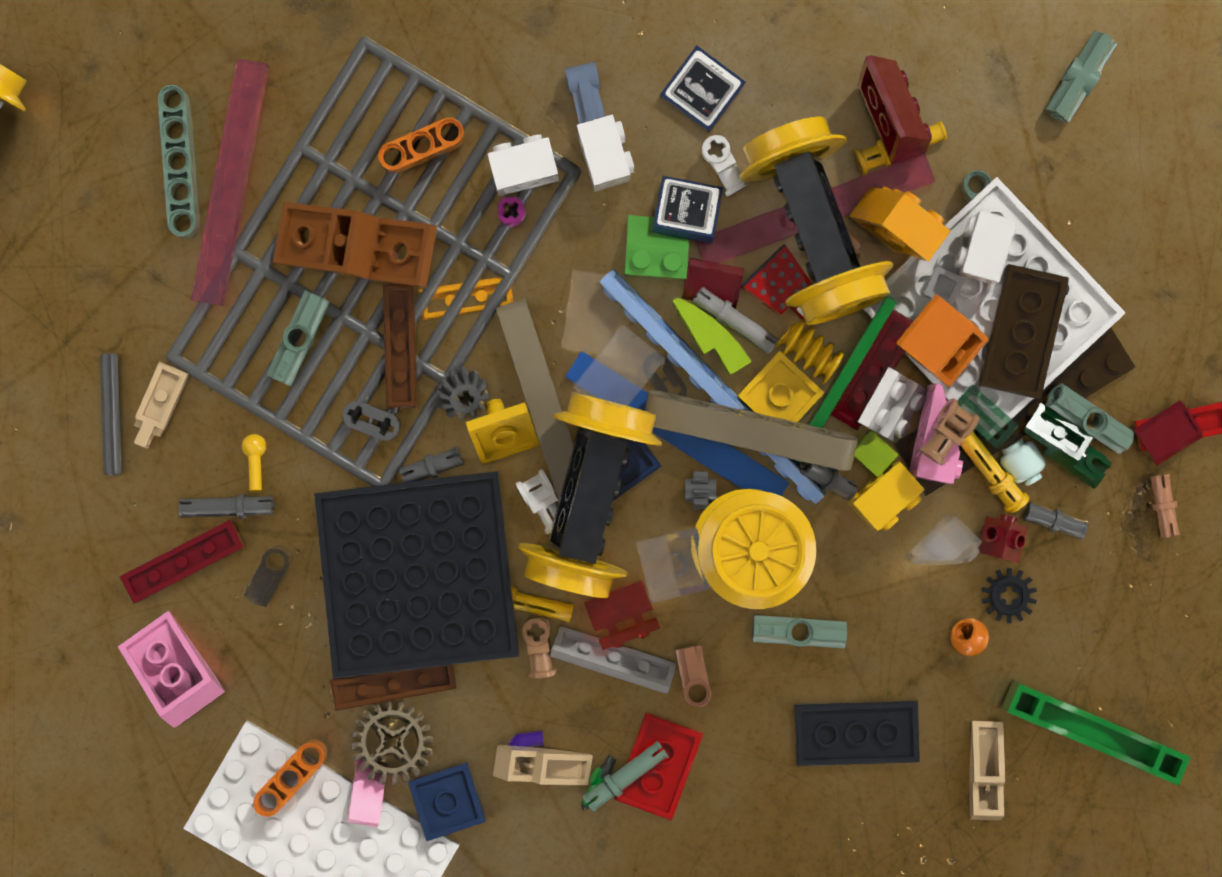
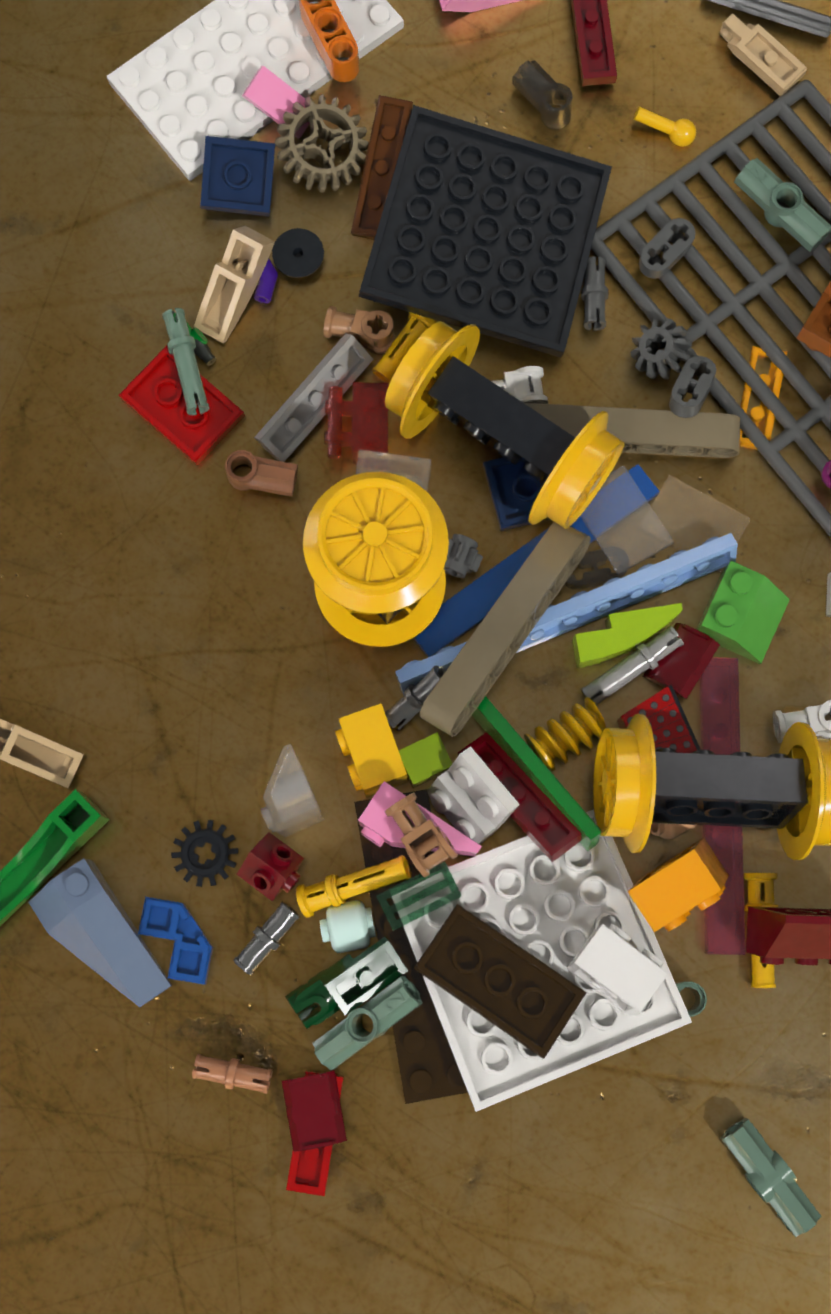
camera: 110 degrees right, 10 degrees down
dark grey pin [178,494,274,519] -> none
reddish brown tile [383,284,418,408] -> none
yellow tile [466,399,540,465] -> none
tile [652,176,723,244] -> none
yellow plate [737,351,824,422] -> none
sand green piece [752,615,847,648] -> none
black tile [794,700,920,766] -> none
orange slope [896,294,989,388] -> none
light grey plate [923,266,965,306] -> none
orange piece [950,618,989,657] -> none
none -> sand blue wedge [28,858,172,1007]
none -> blue tile [138,897,213,985]
none -> black piece [272,228,324,278]
none -> dark grey beam [669,356,717,418]

